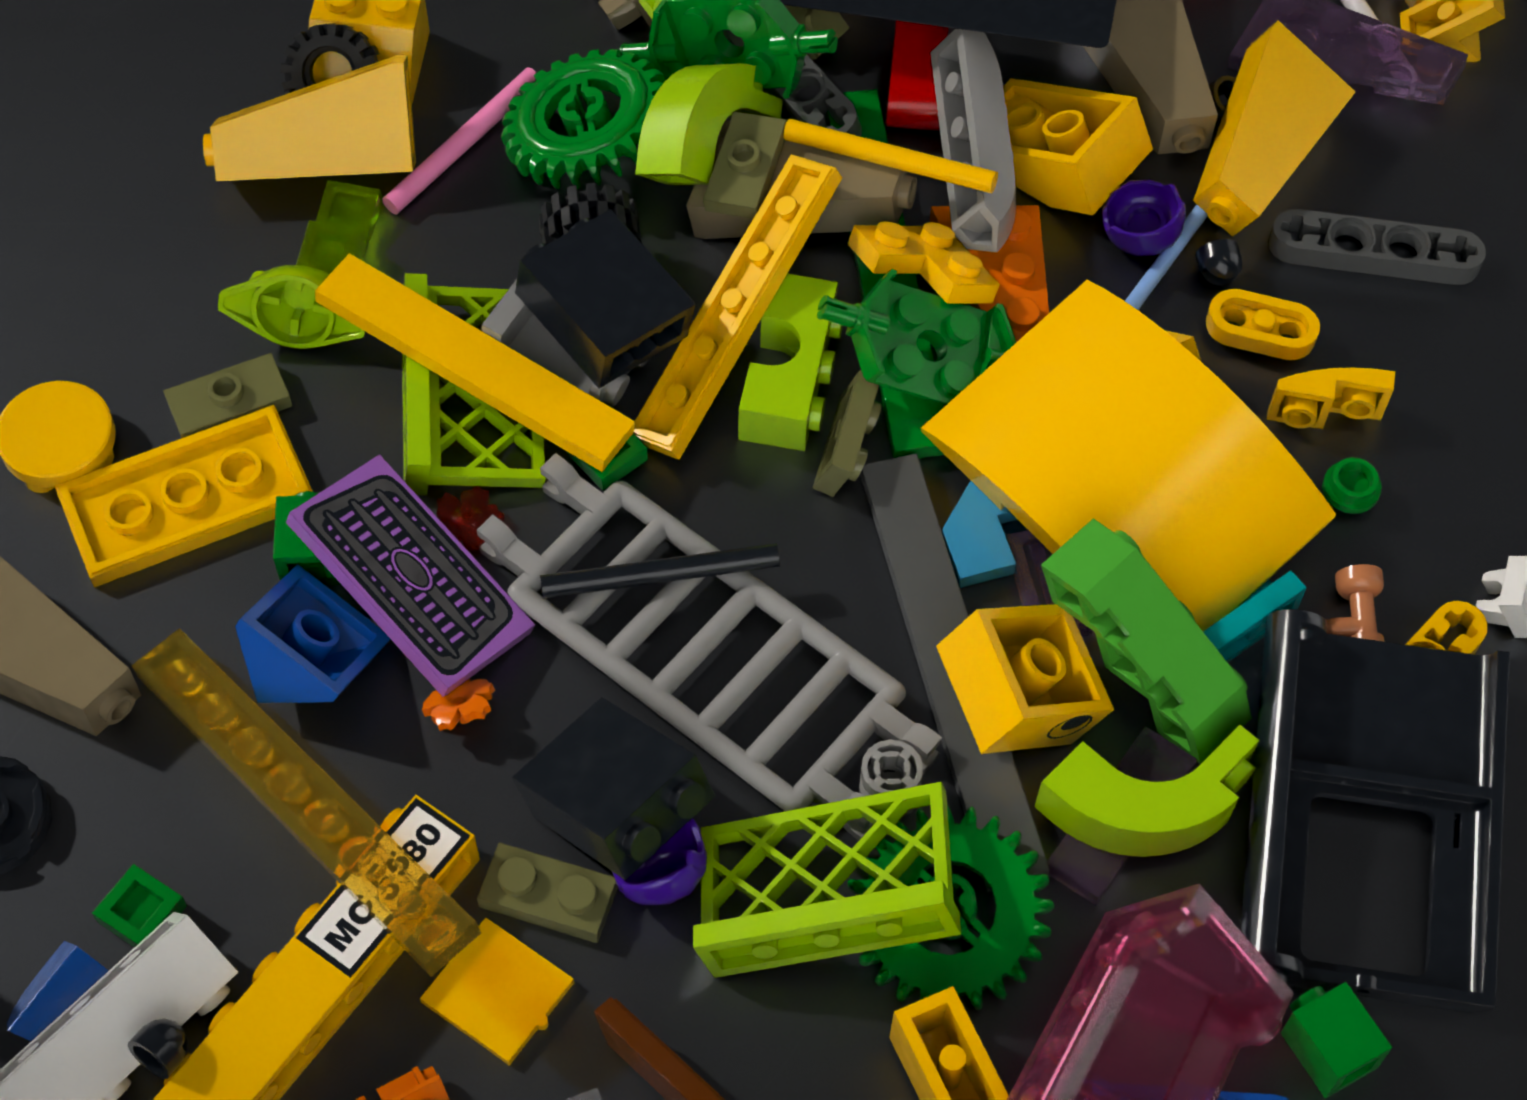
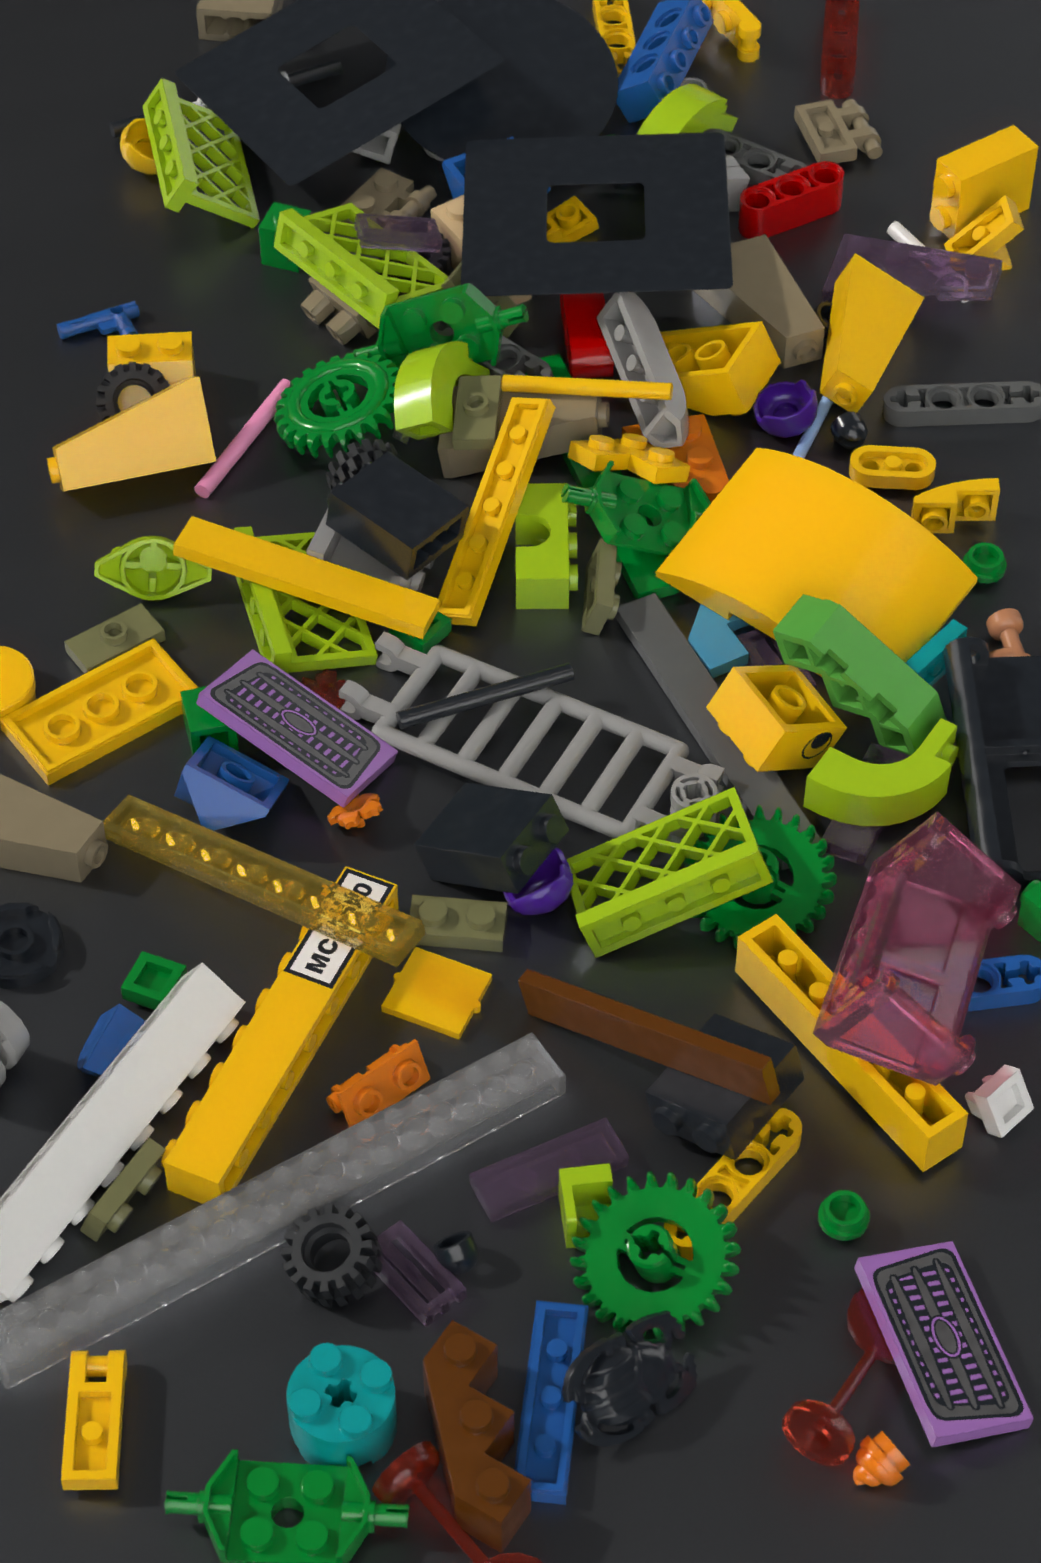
camera: 10 degrees left, 10 degrees down
black hinge [128,1018,188,1079] -> none
clear neon green slope [296,180,383,274] -> none

